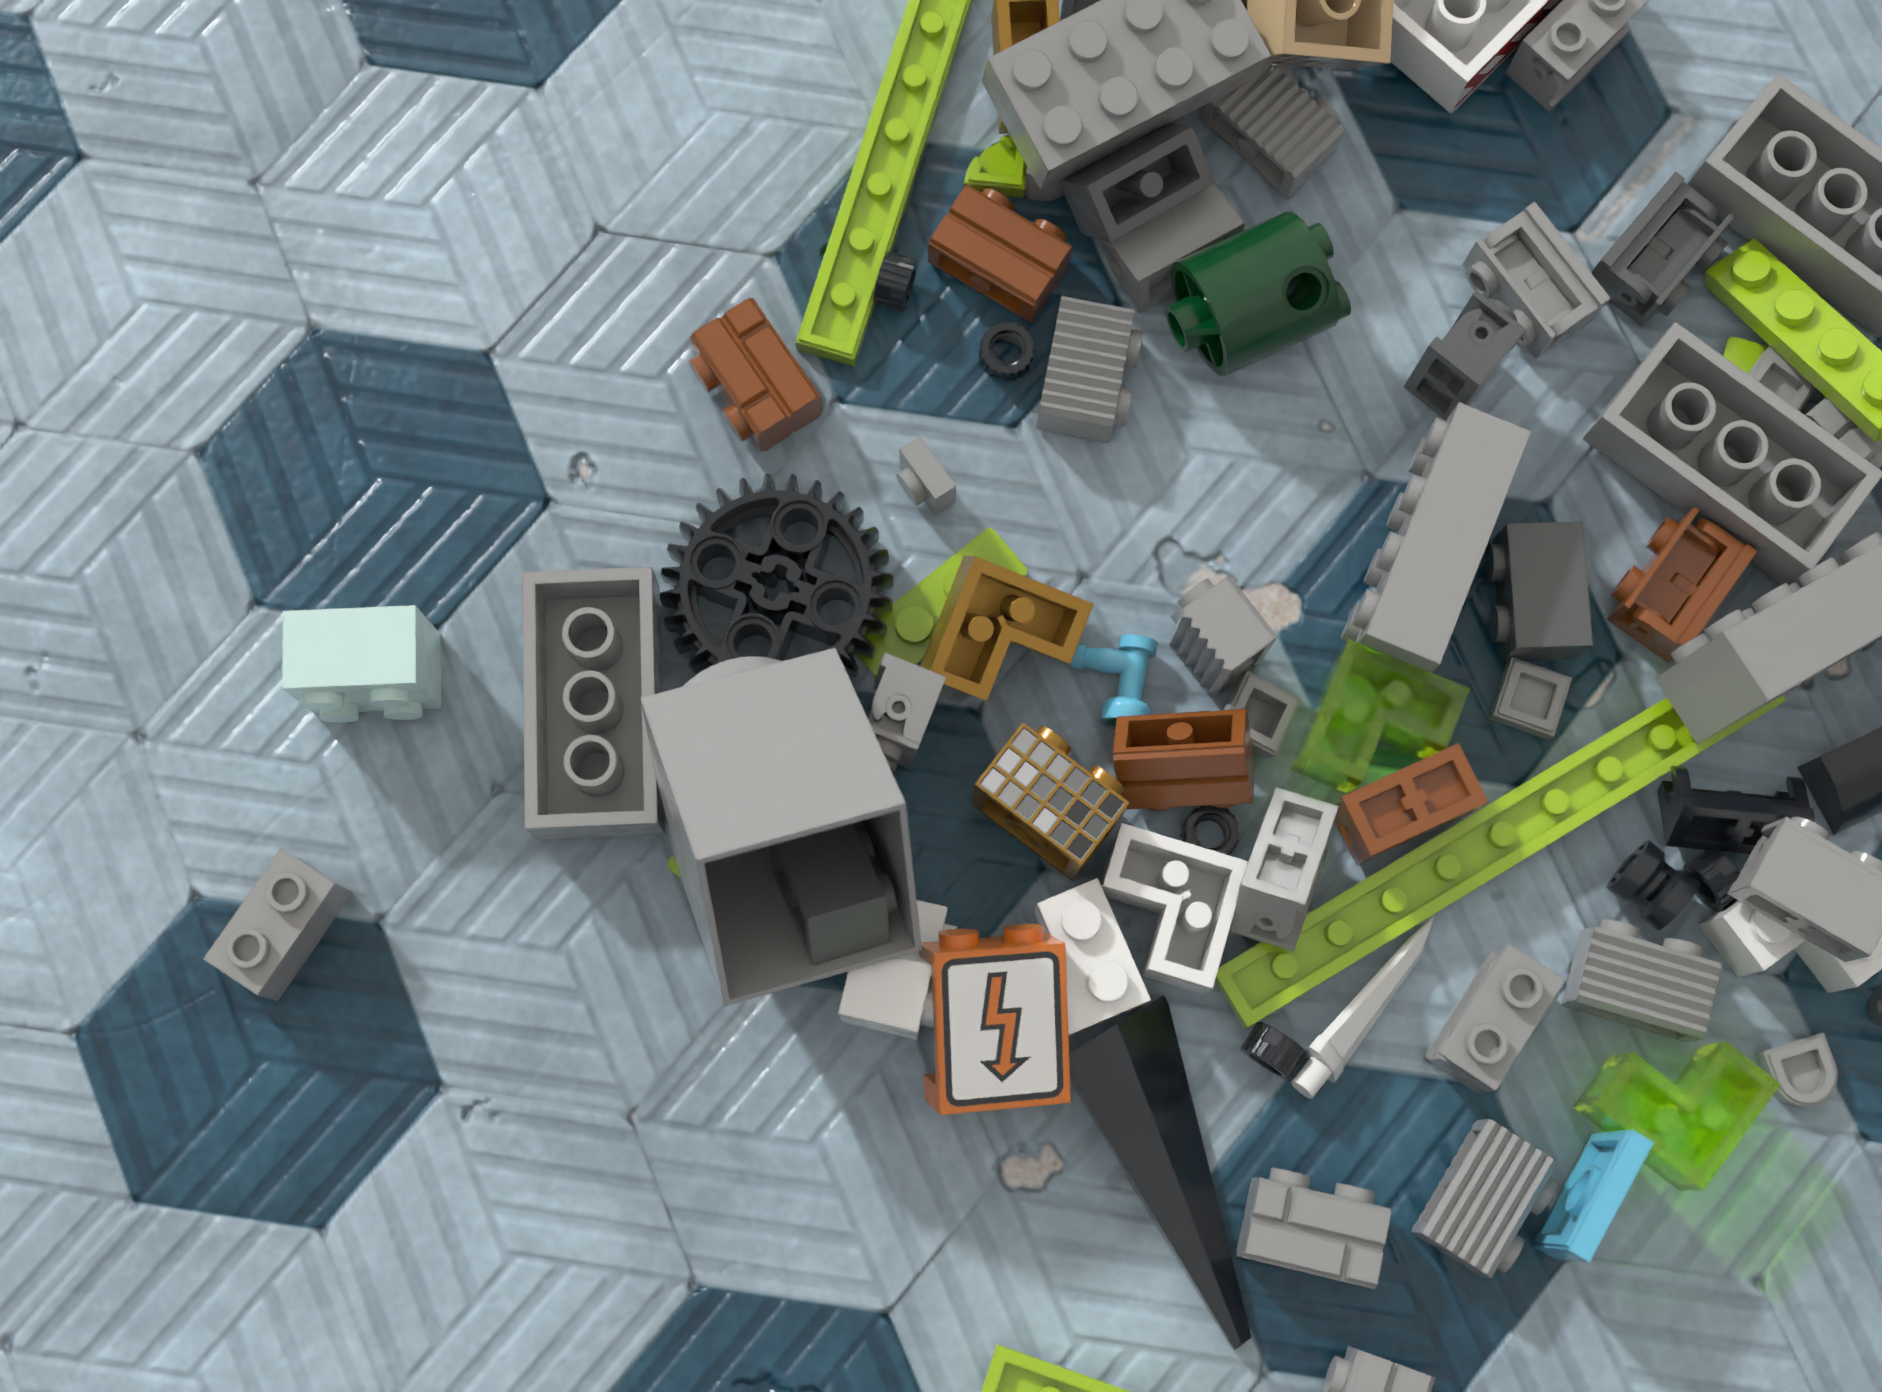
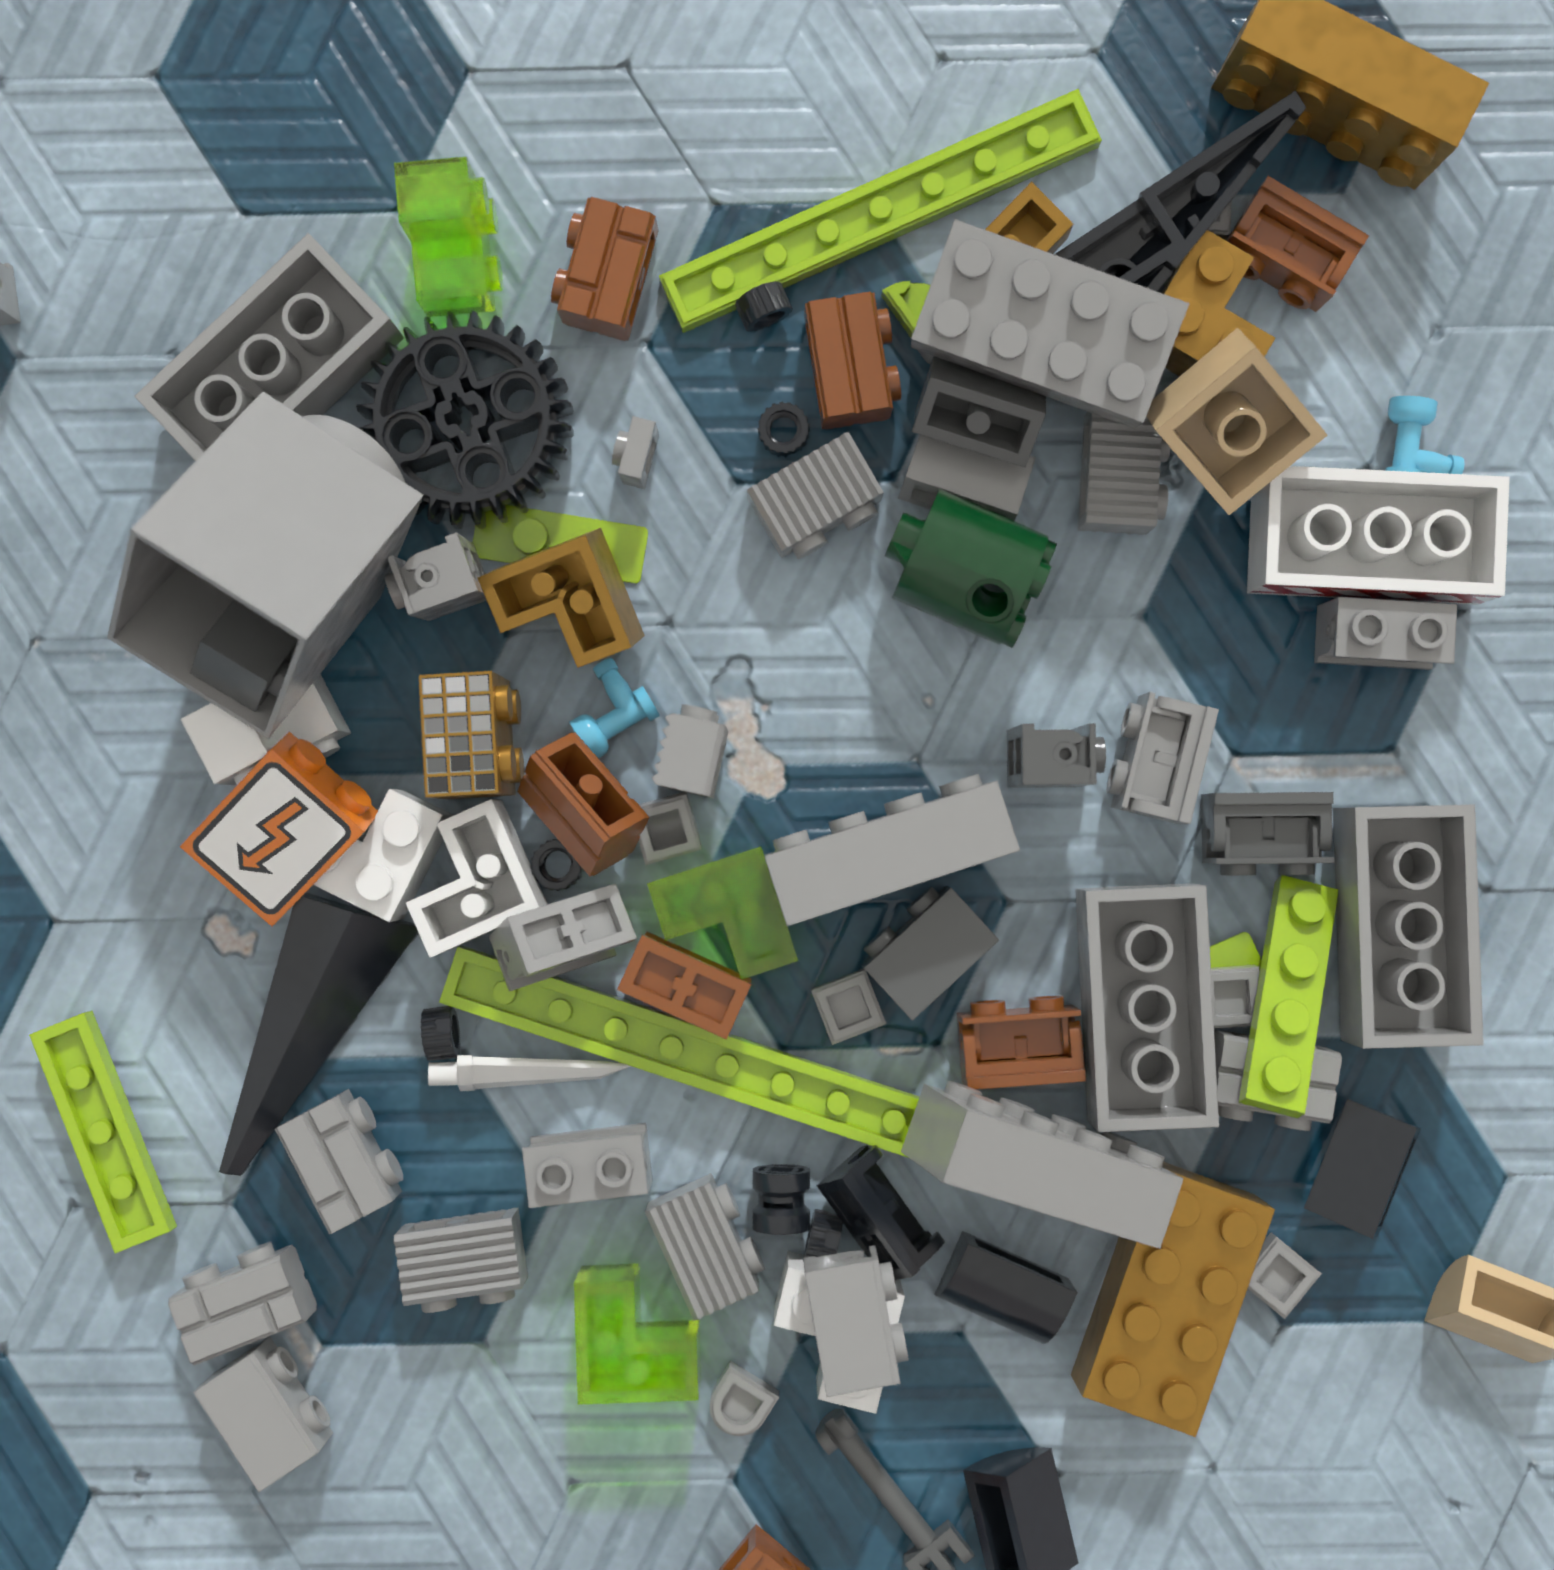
camera: 50 degrees right, 10 degrees up
light aqua brick [282,605,441,723] -> none
medium azure tile [1533,1130,1654,1263] -> none
none -> clear neon green brick [394,156,503,317]

